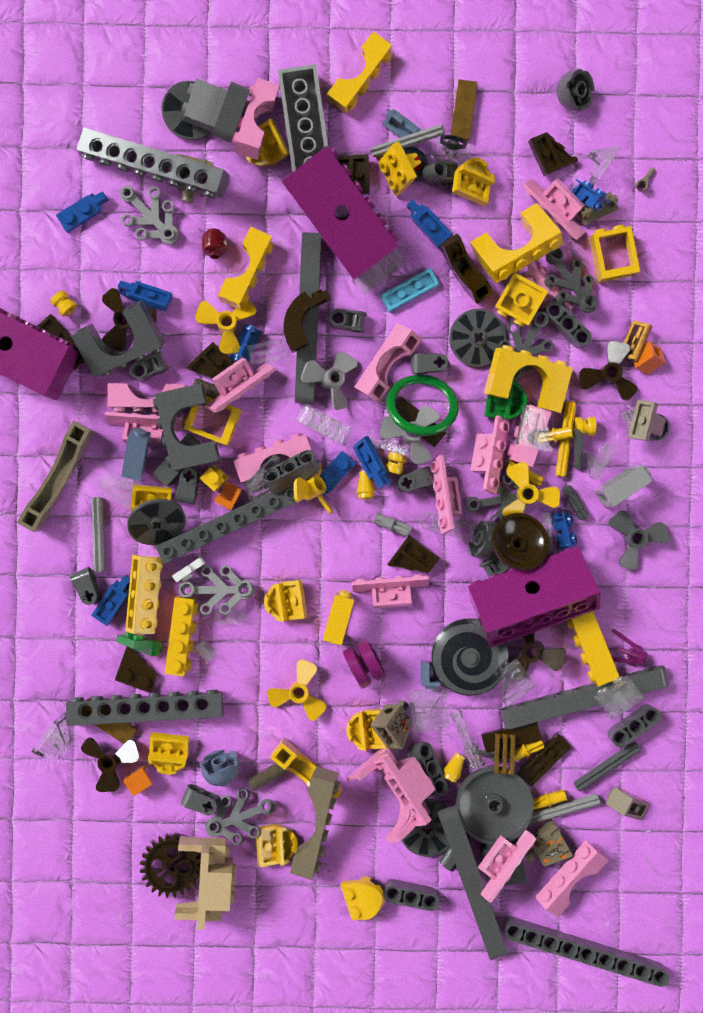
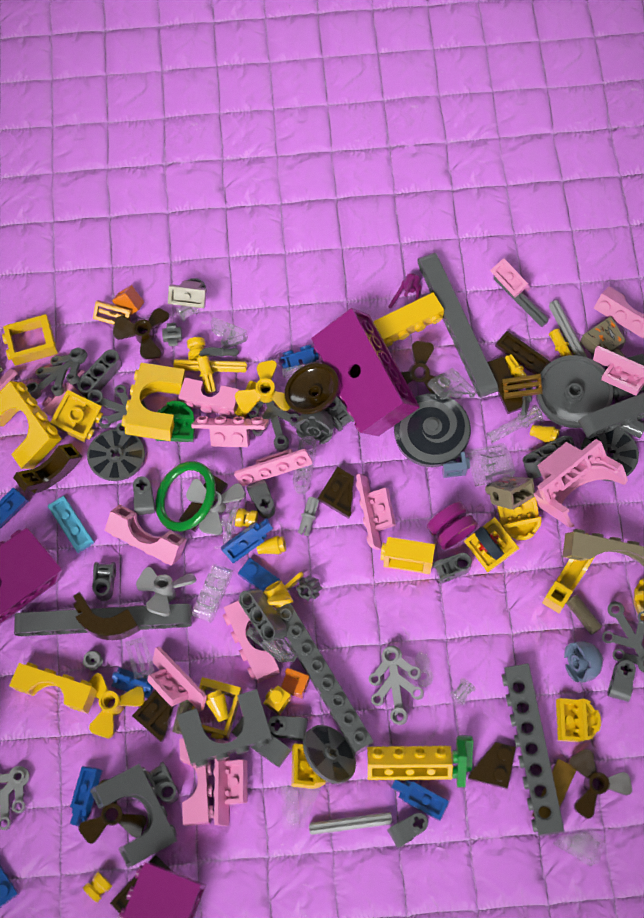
camera: 90 degrees left, 20 degrees down
dark tan arch [17,421,96,532] -> none
sand blue brick [121,428,151,481] -> none
orange panel [123,764,153,797] -> none
yellow brick [165,595,199,676] -> none
white plate [172,557,205,582] -> none
dark red head [202,228,227,259] -> none
yellow slope [264,580,308,622] -> none
yellow piece [267,659,326,721] -> none
clear beam [352,248,407,296] -> none
clear wing [515,406,553,453] -> none
dark grey axle [562,485,589,520] -> none
light grey window [594,465,652,507] -> none
clear brick [594,676,644,720] -> none
dark tan slope [606,787,650,820] -> none
dark grey piece [608,510,670,570] -> none
dark grey beam [608,704,661,747] -> none
none -> light grey plate [83,651,103,671]
none -> dark grey gear [162,323,182,346]
none -> yellow cone [206,689,230,722]
none -> dark grey gear [296,575,322,601]
none -> dark grey piece [432,553,472,583]
none -> yellow plate [464,517,520,573]
none -> bright pink panel [490,258,530,298]

